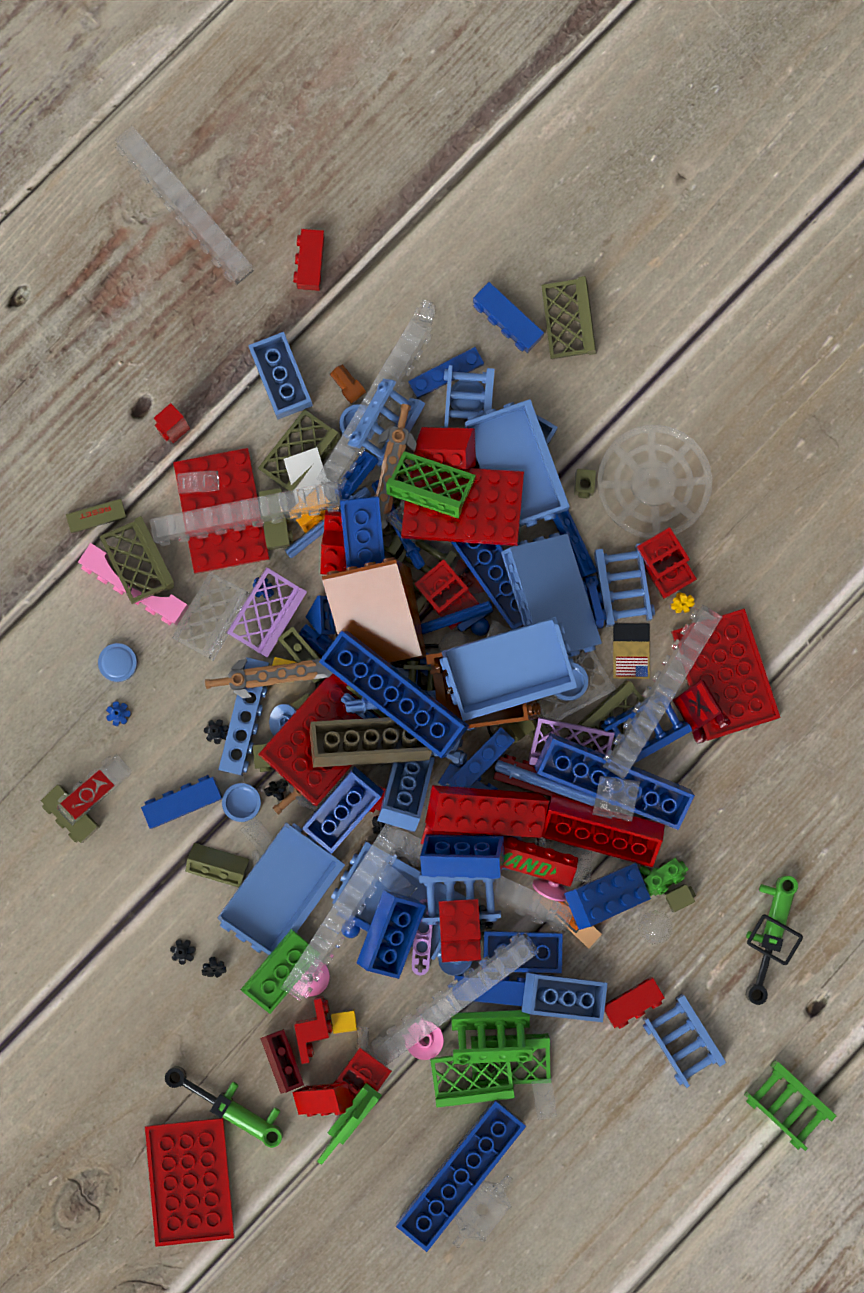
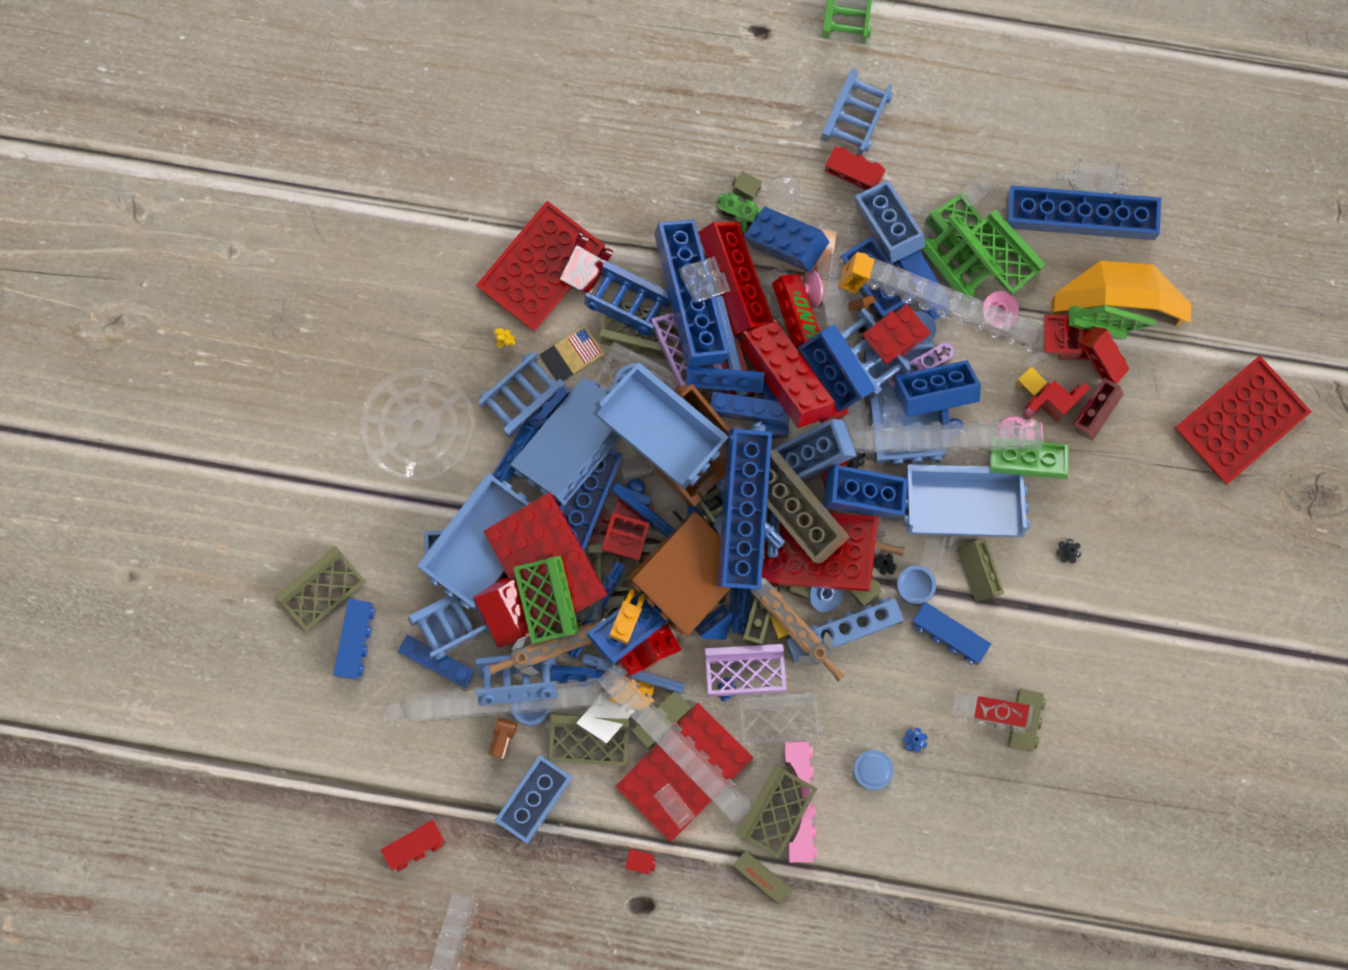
camera: 120 degrees left, 5 degrees down
bright green piece [165,1066,283,1148] -> none
black plant [201,957,227,978] -> none
black plant [204,719,229,744] -> none
olive brick [574,469,596,499] -> none
clear brick [603,605,722,779] -> none
red bracket [636,527,697,599] -> none
bright green piece [745,876,798,1005] -> none
black piece [747,914,803,965] -> none
none -> light orange hinge [609,589,646,645]
none -> blue plate [686,366,764,393]
none -> light orange brick [838,252,875,294]
none -> dark orange plate [848,295,875,311]
none -> light orange panel [1051,260,1191,327]

